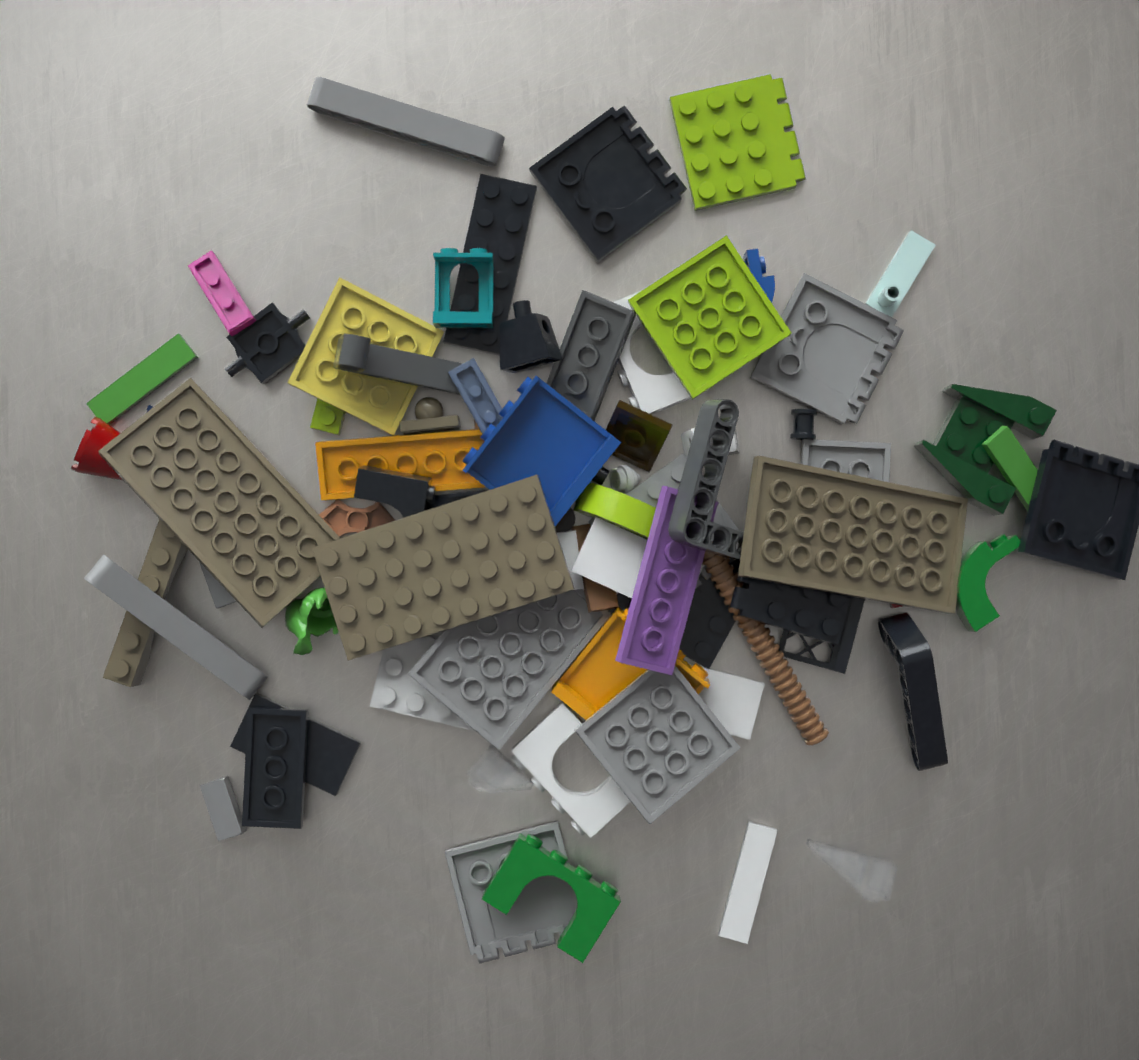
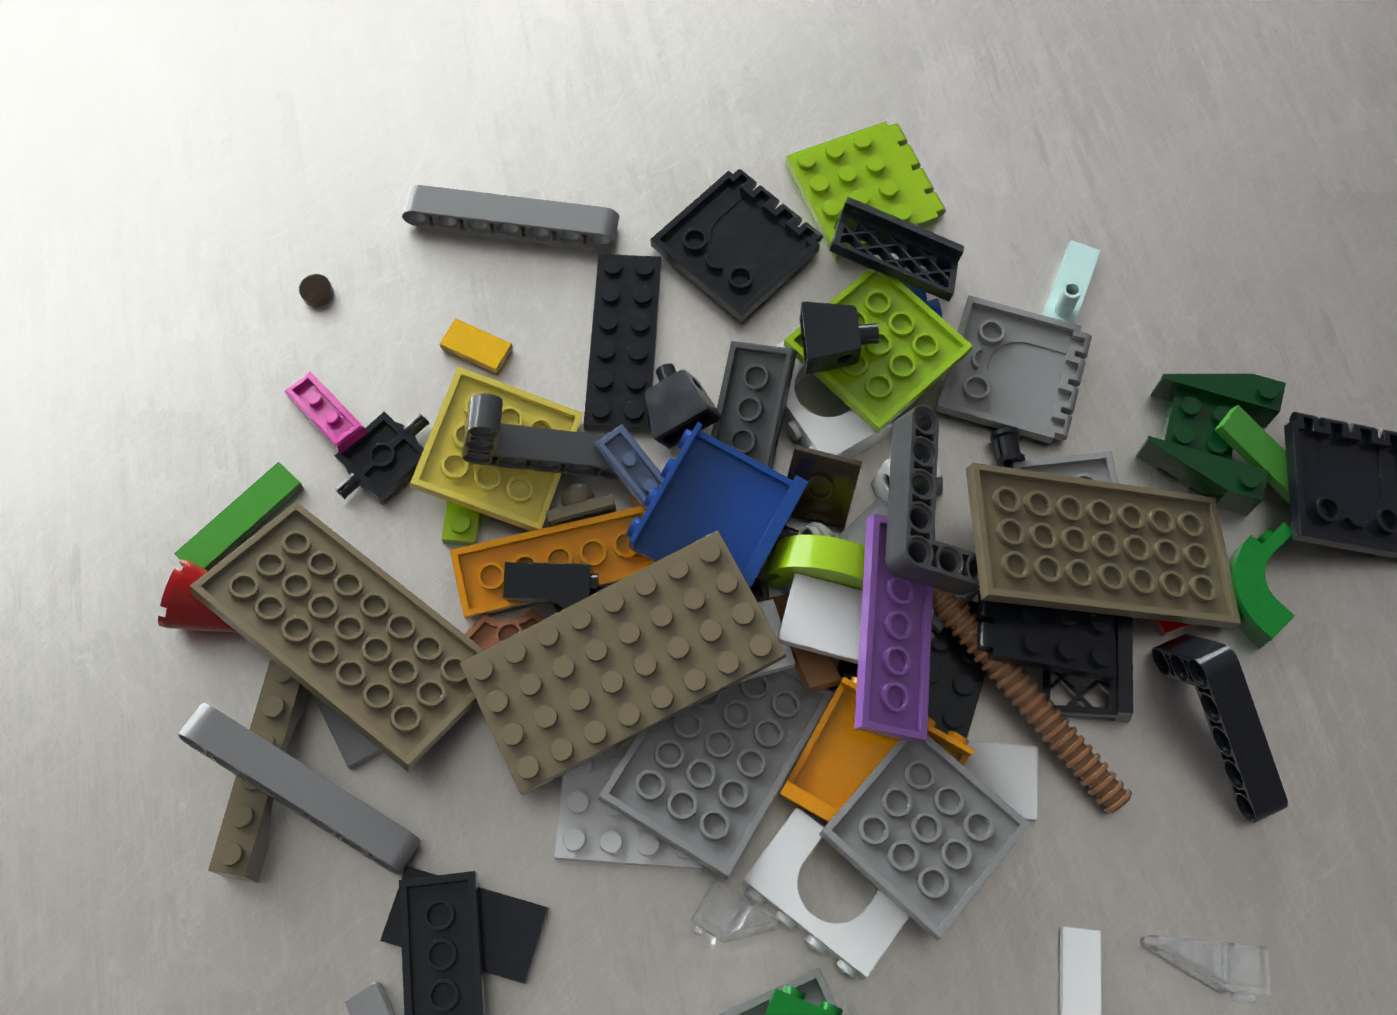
camera: 10 degrees left, 20 degrees down
bright green piece [285,587,338,655] -> none
teal panel [433,248,494,328] -> none
none -> dark brown tile [299,274,334,307]
none -> yellow tile [439,318,513,374]
none -> black torso [799,301,879,375]
none -> black fence [829,197,964,302]

